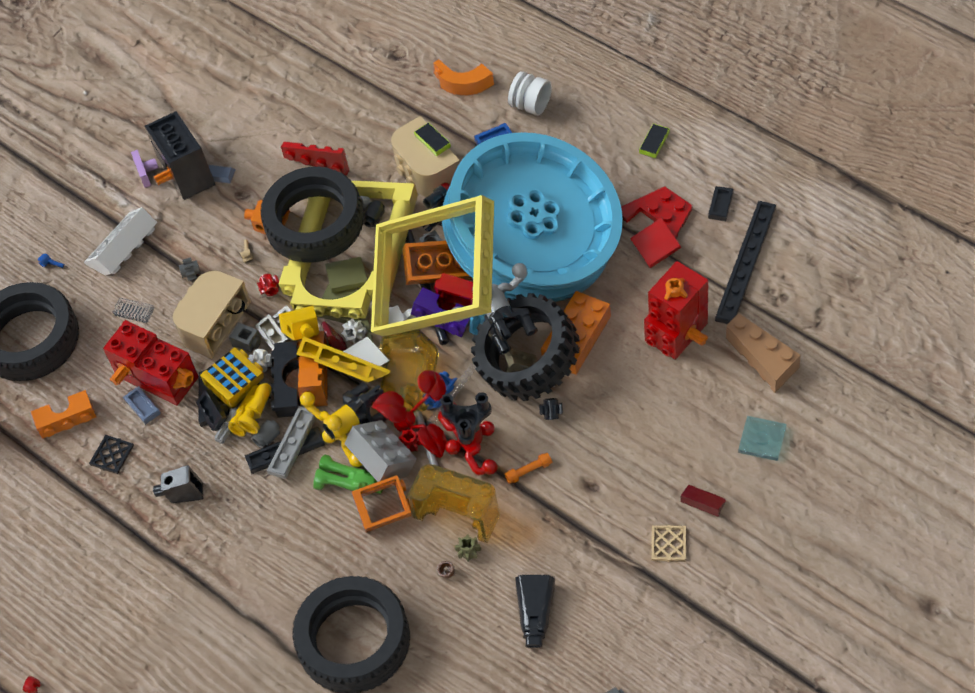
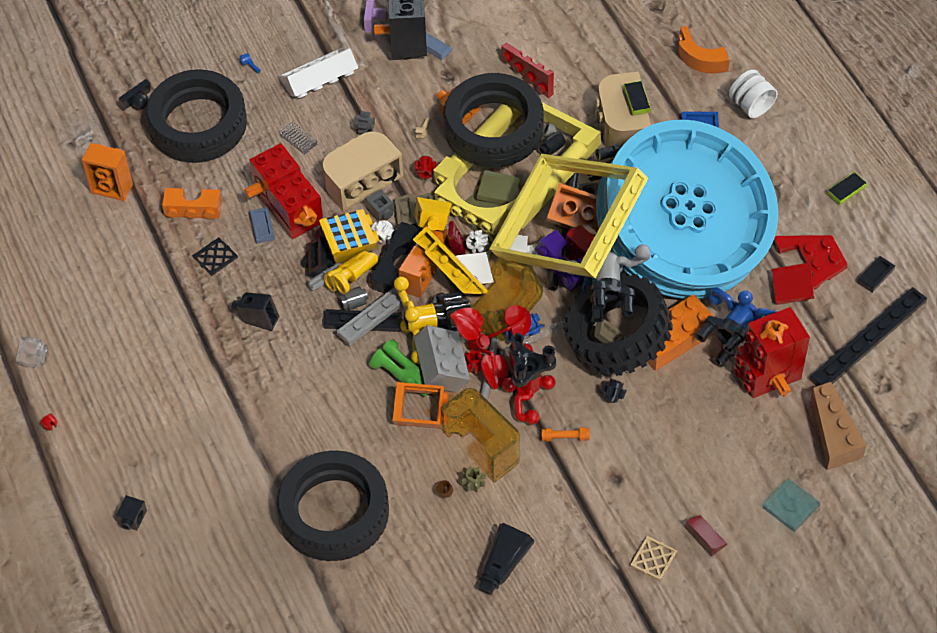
camera: 20 degrees right, 0 degrees up
none -> wheel [695,287,778,367]

